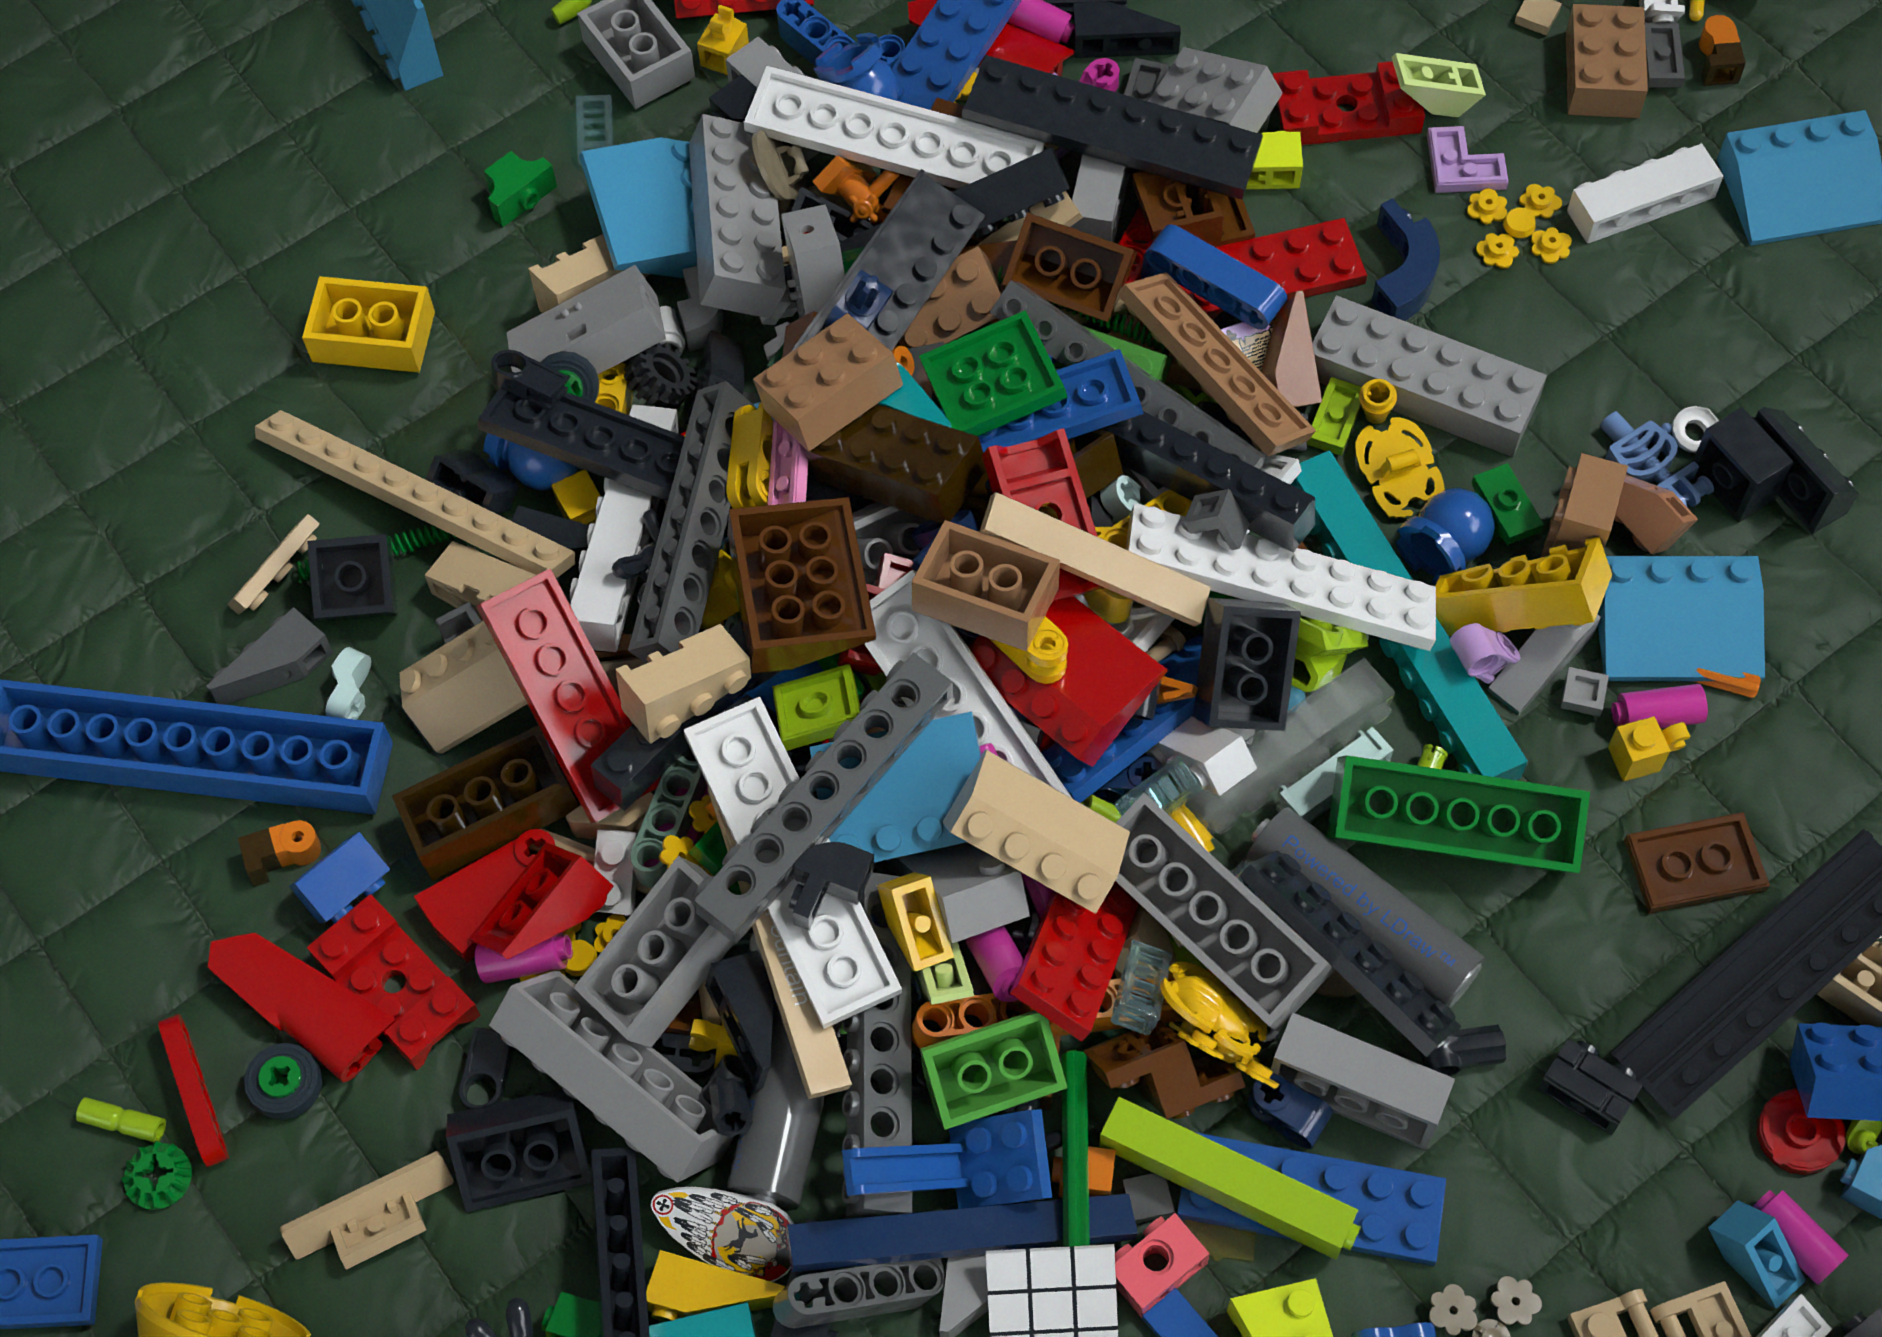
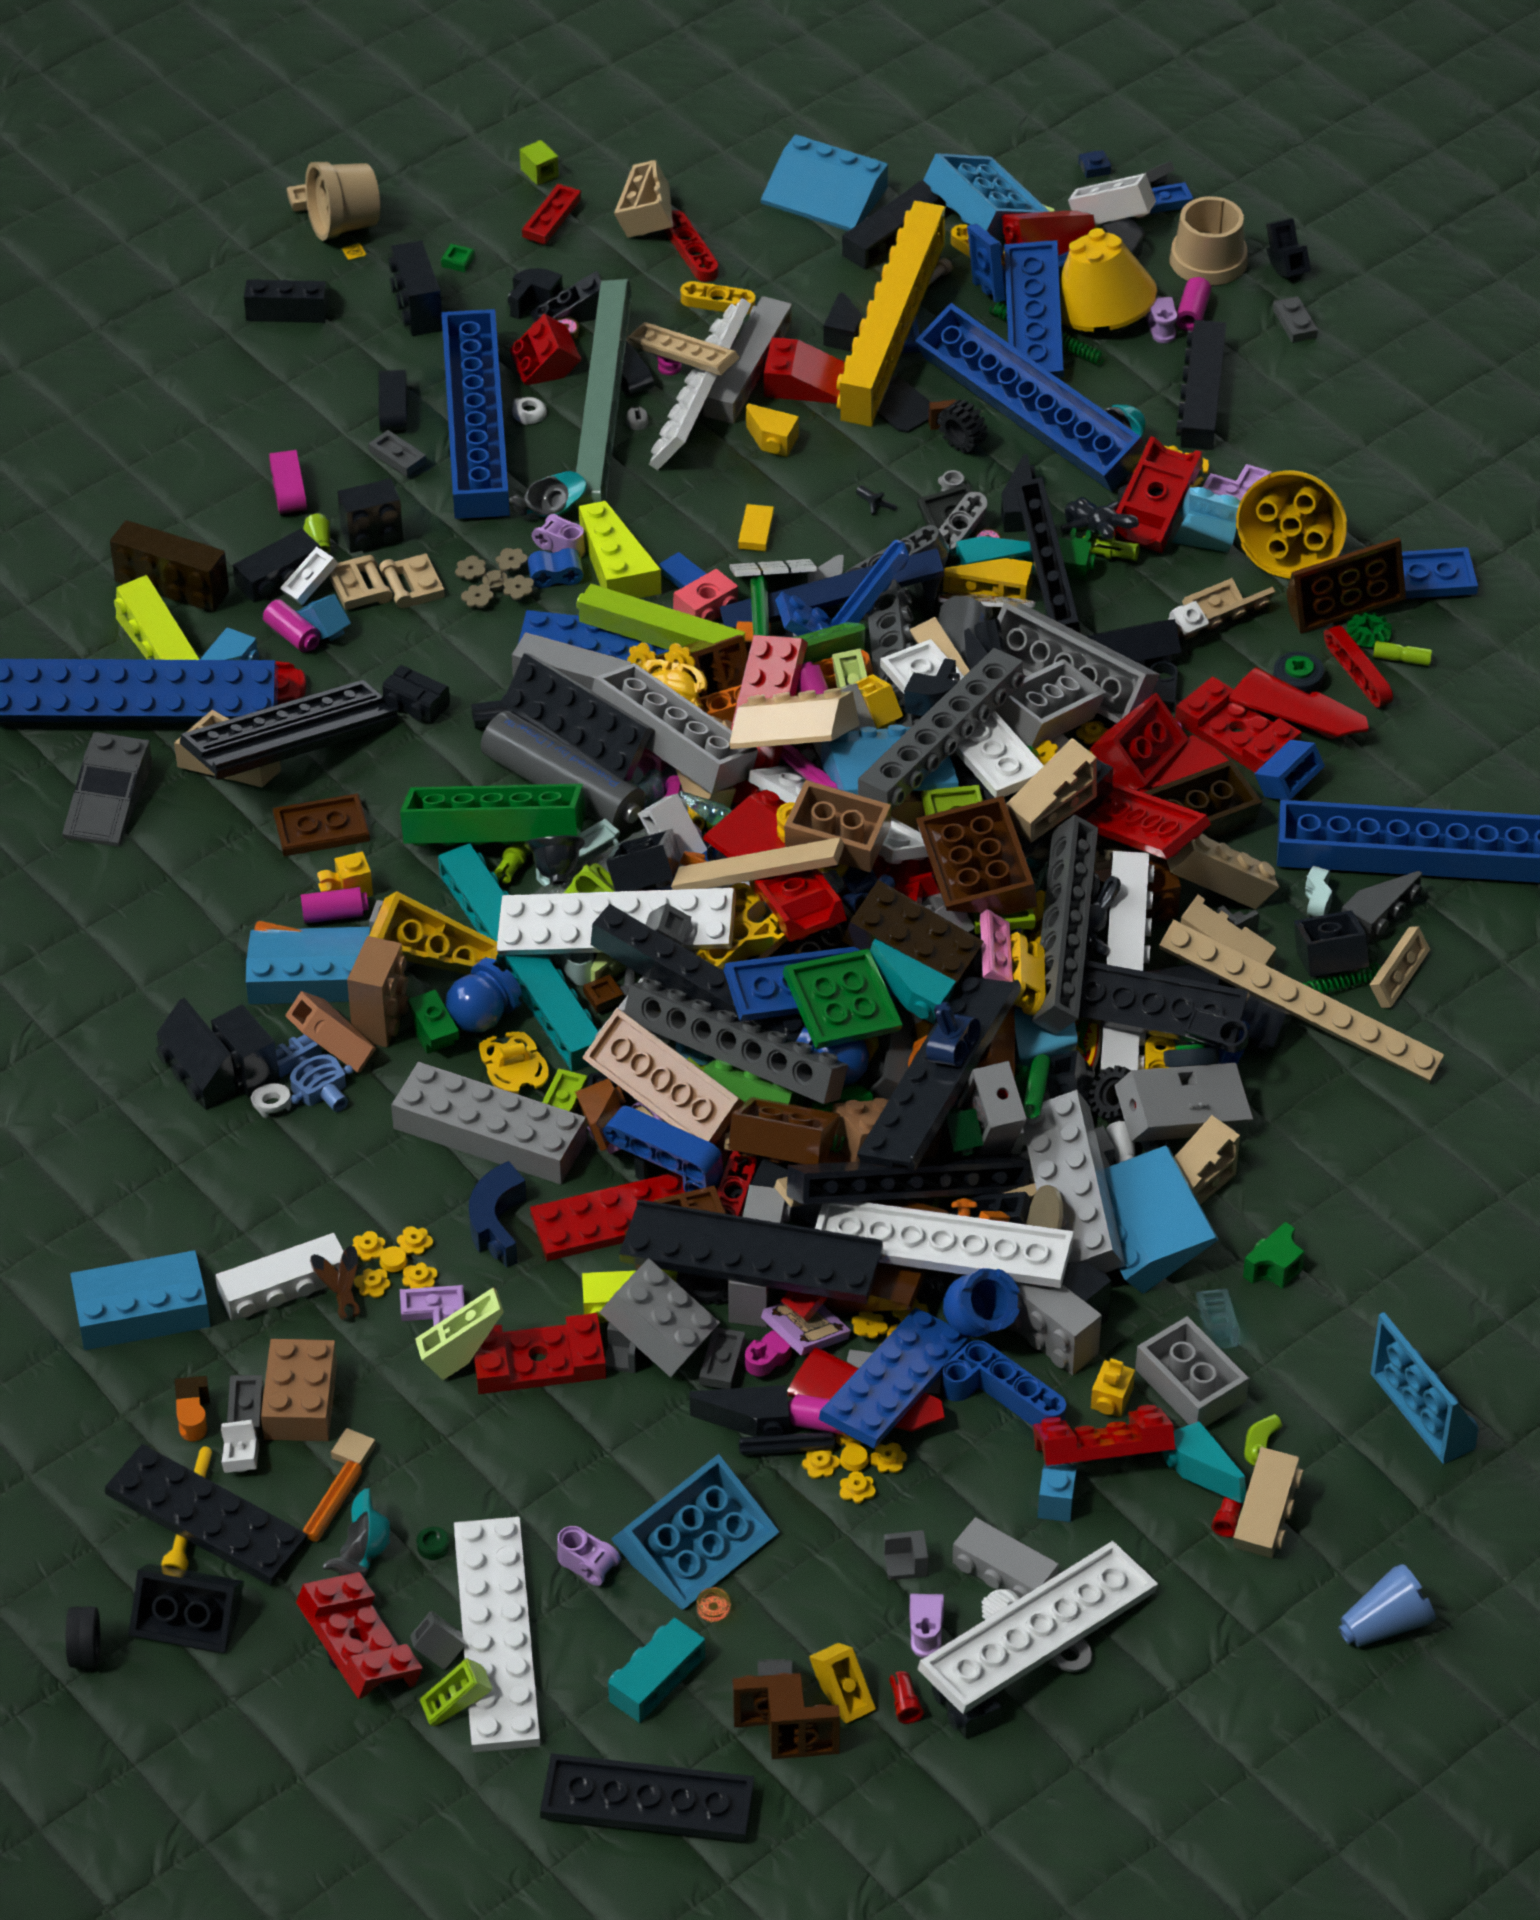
camera: 175 degrees right, 15 degrees down
leg [238,820,321,887] -> none
yellow brick [302,276,435,373] -> none
medium nougat brick [753,313,903,451] -> none
clear light blue slope [1111,939,1172,1035] -> none
yellow cone [1359,379,1397,424] -> none
lavender piece [1450,623,1521,684] -> none
none -> reddish brown piece [310,1245,360,1320]
none -> black hat [524,835,585,886]
none -> green piece [1023,1054,1050,1119]
none -> white bracket [1168,601,1209,635]
none -> reddish brown slope [1287,537,1406,634]

